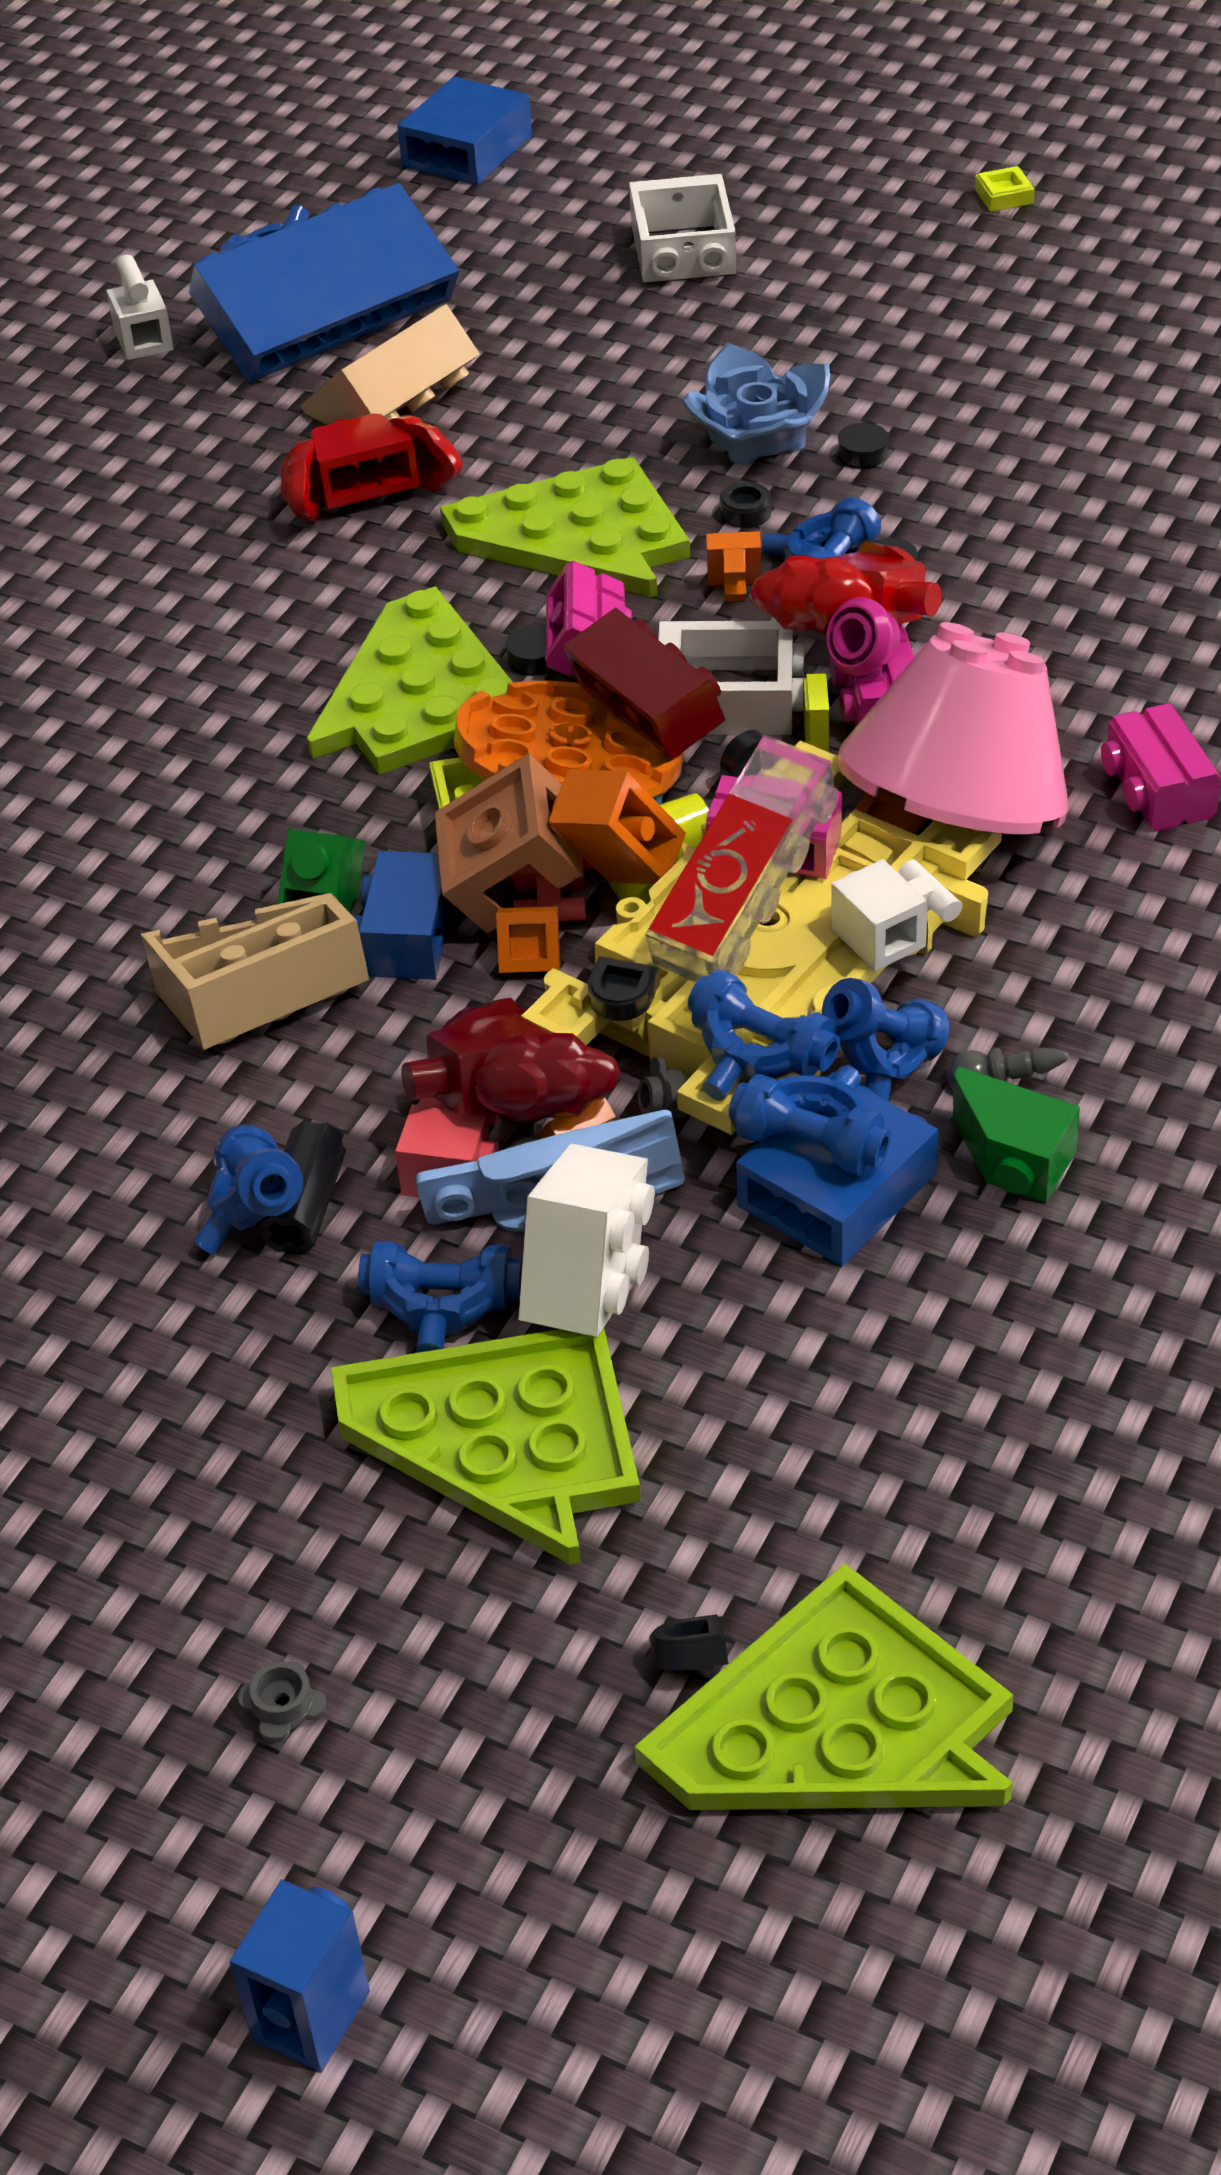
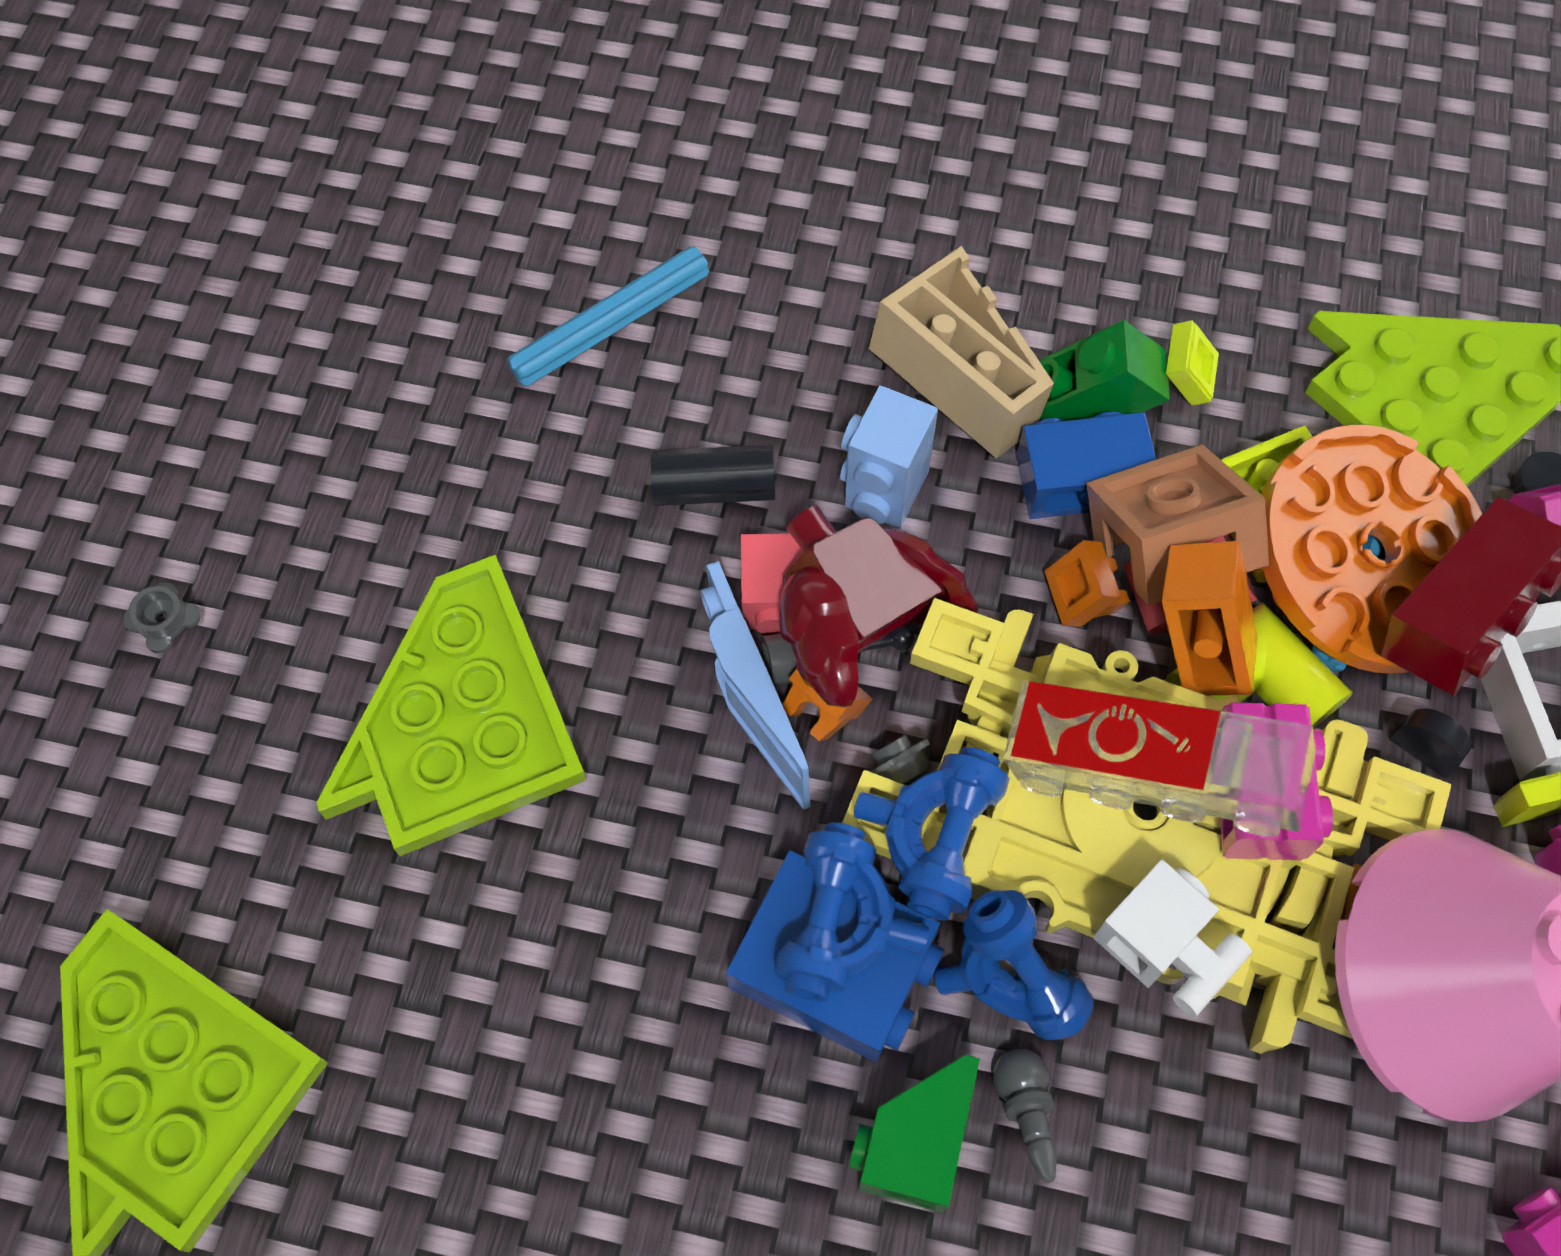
camera: 75 degrees right, 20 degrees up
blue piece [193,1125,303,1256] -> none
blue piece [358,1241,523,1353] -> none
white brick [519,1143,655,1337] -> none
black tile [588,956,660,1021] -> none
black tile [649,1614,729,1671] -> none
none -> dark azure axle [508,246,709,386]
none -> light blue brick [840,385,938,529]
none -> neon yellow tile [1166,320,1219,406]

